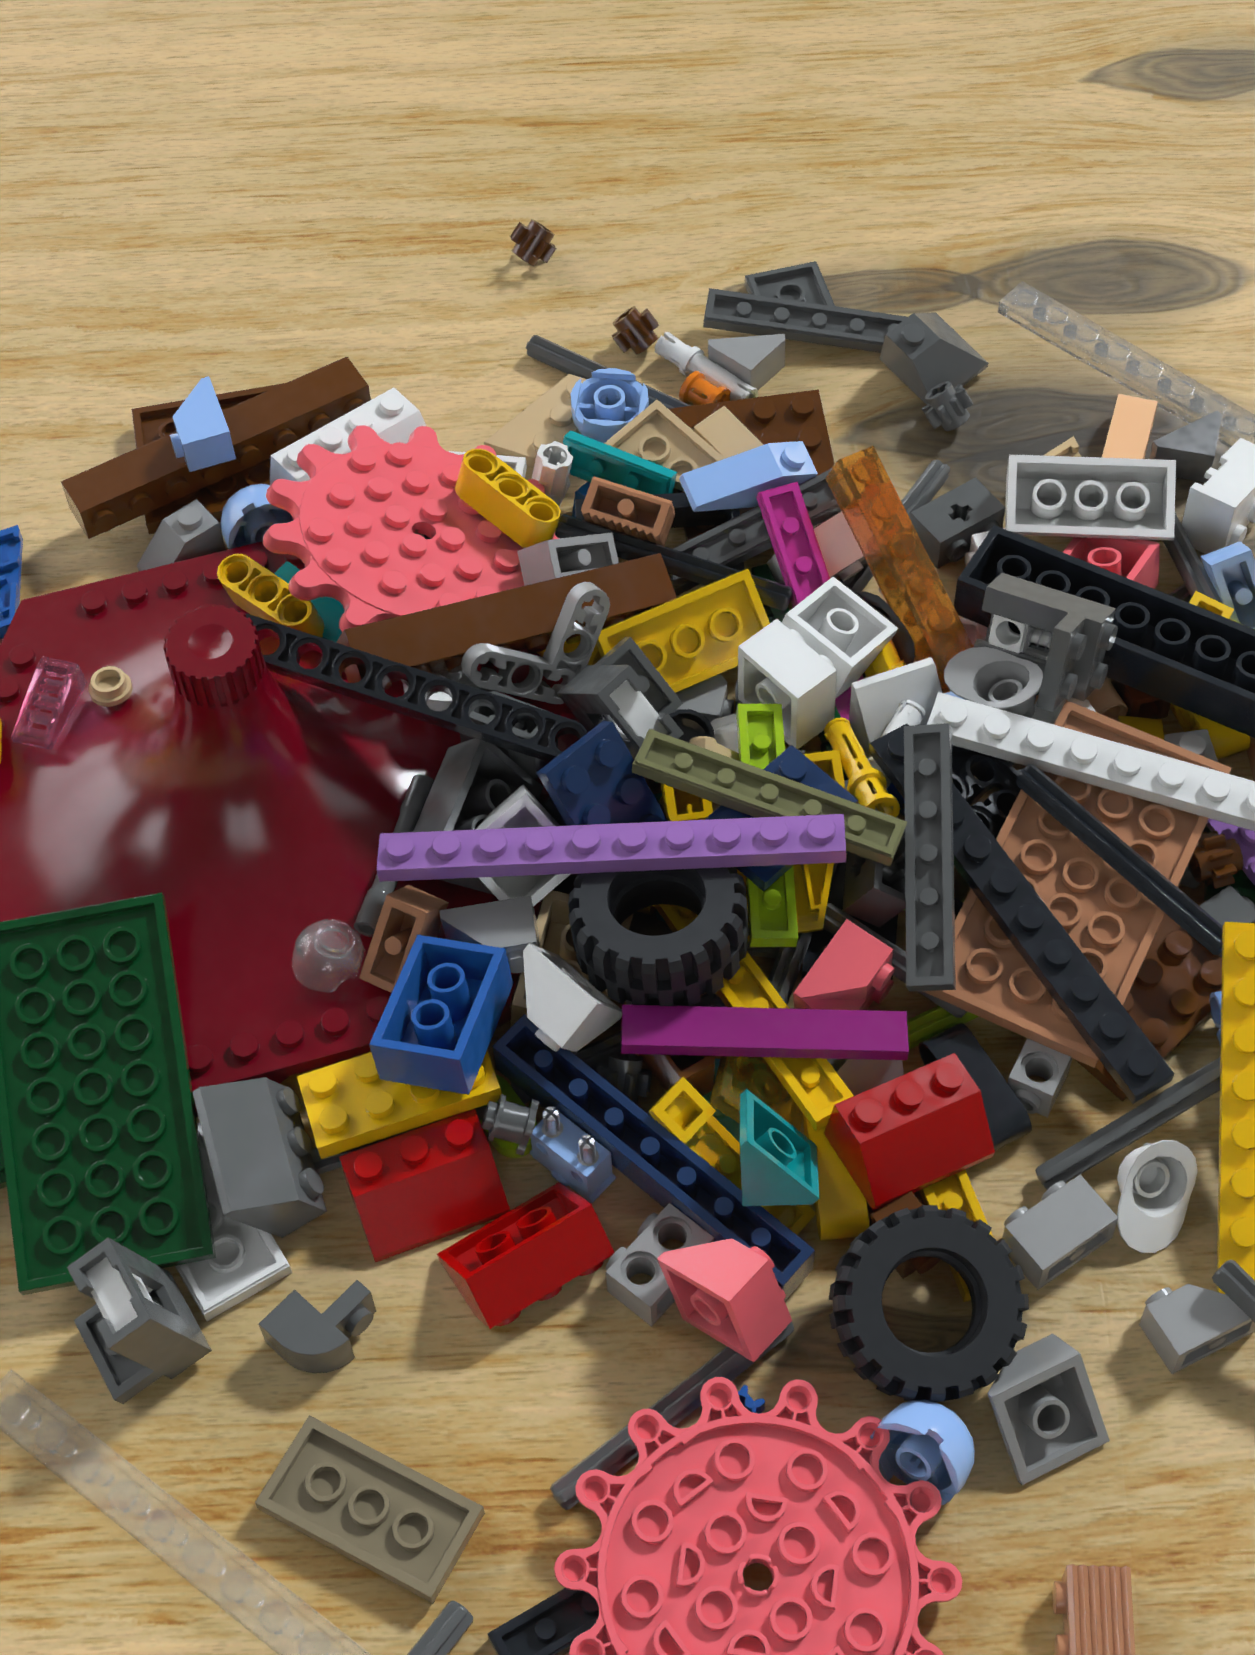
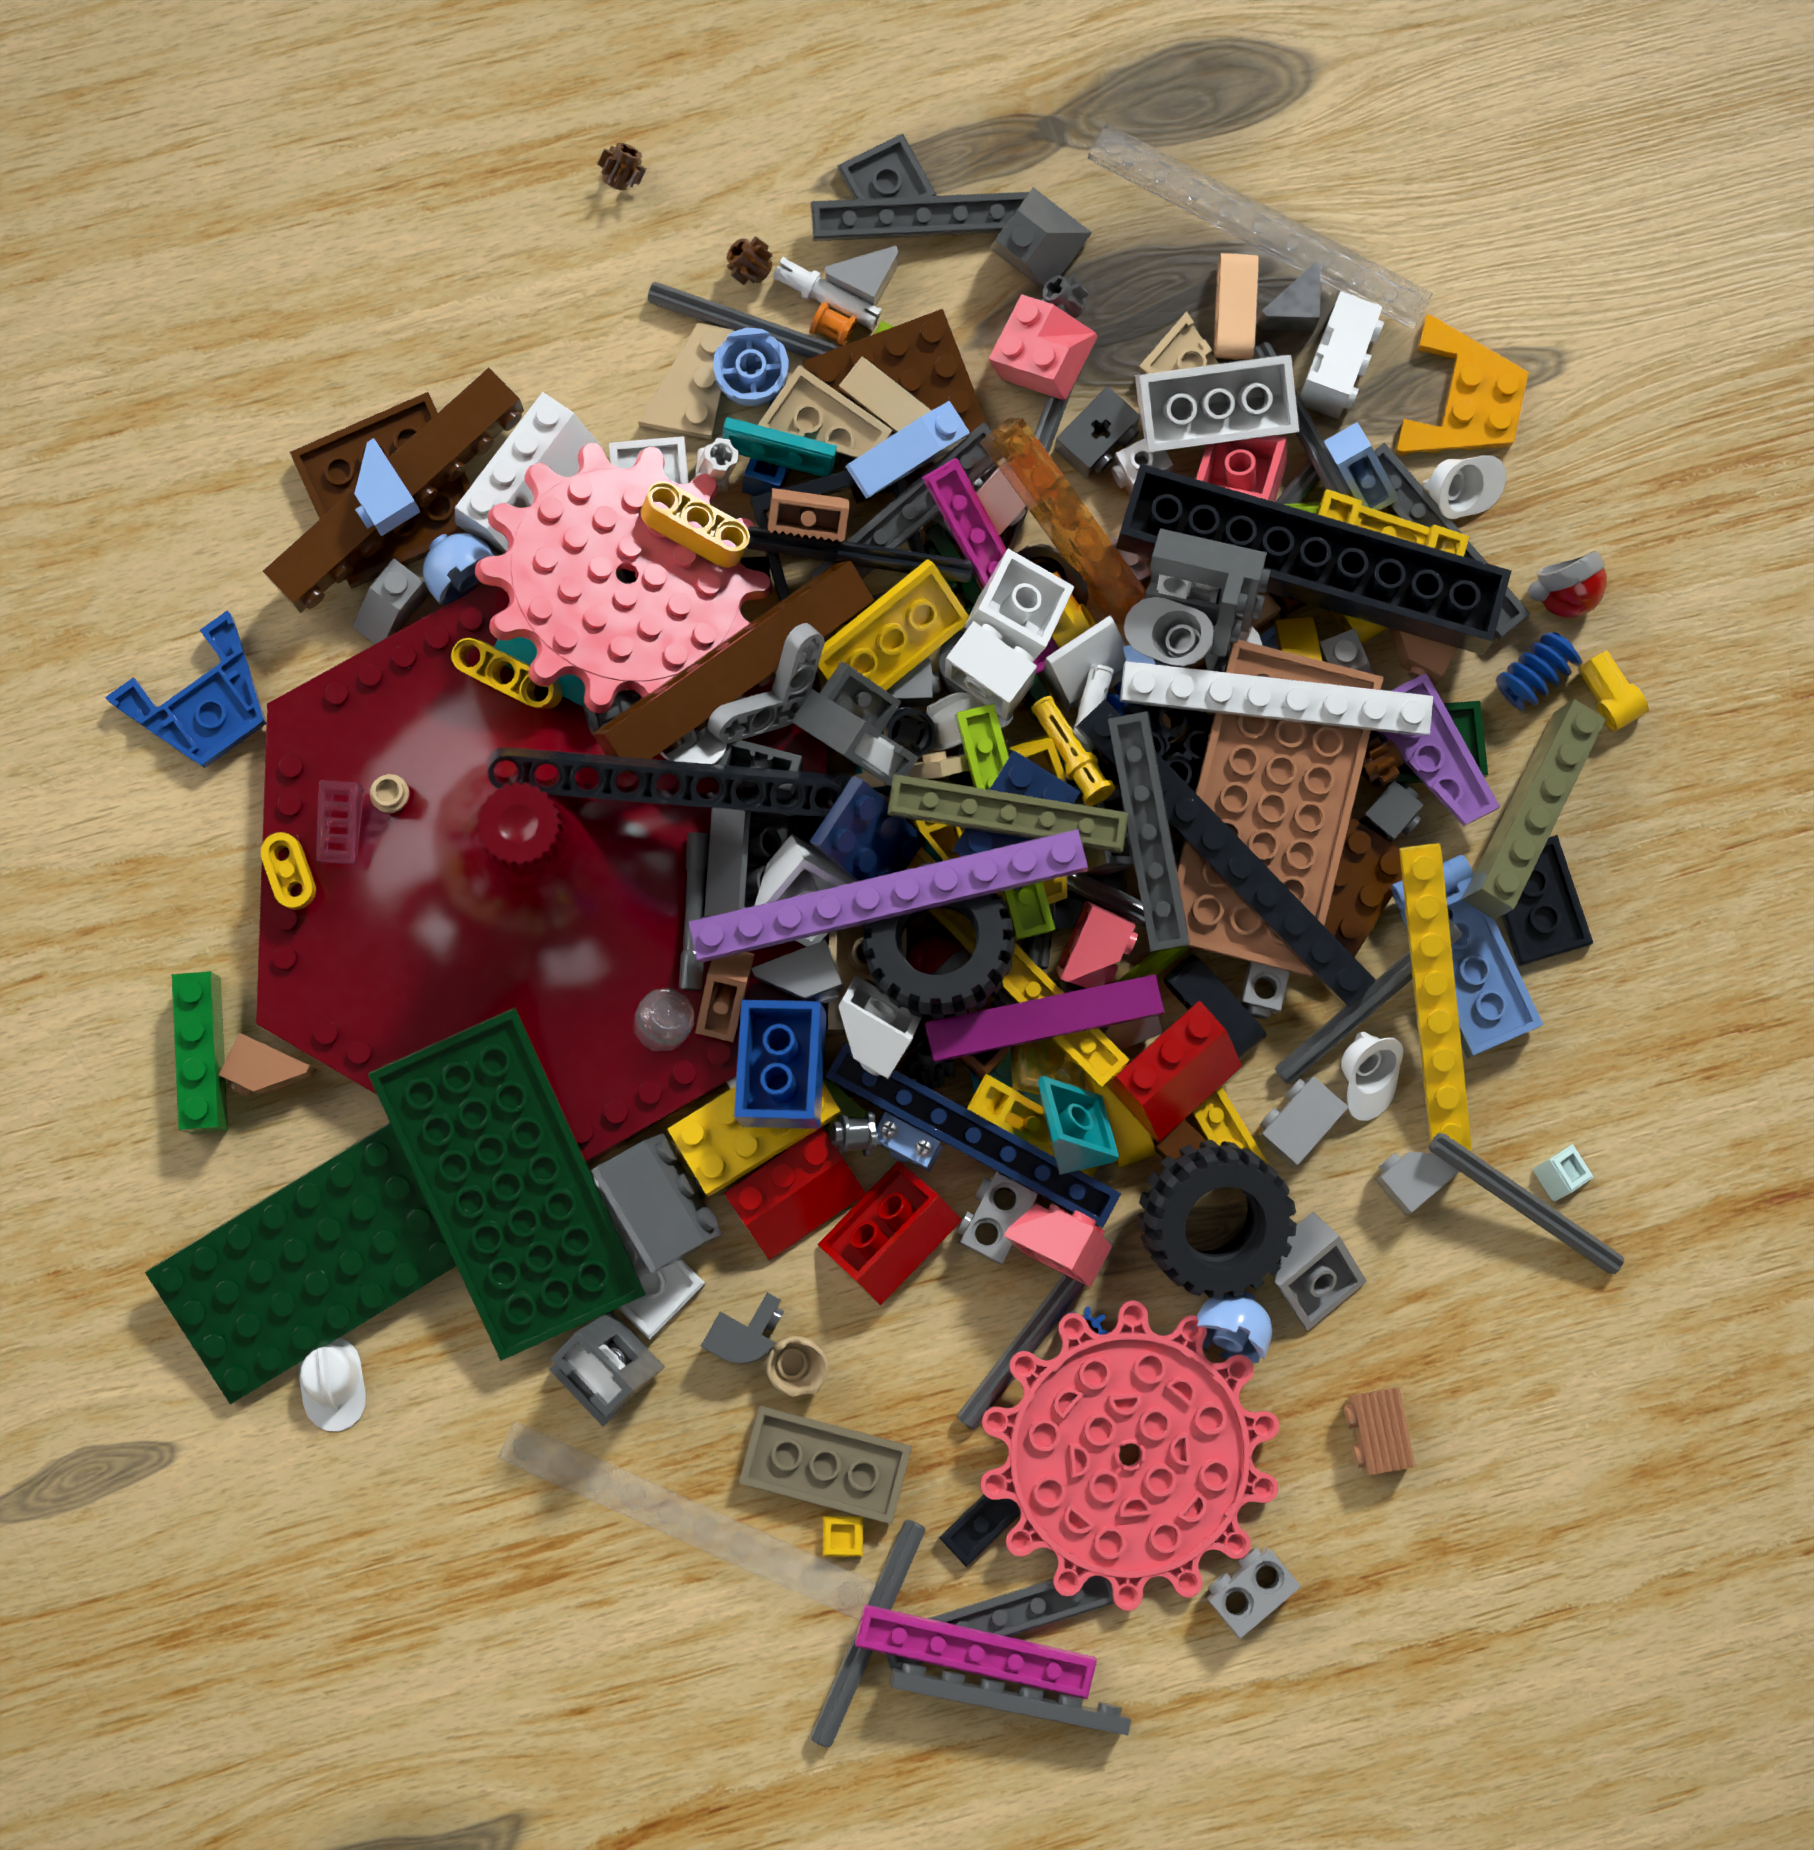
camera: 20 degrees left, 25 degrees up
light grey slope [517,532,619,586] -> none
black axle [1016,764,1223,956] -> none
none -> tan hair [766,1336,828,1397]
none -> yellow tile [823,1516,863,1557]
none -> coral slope [989,294,1098,401]

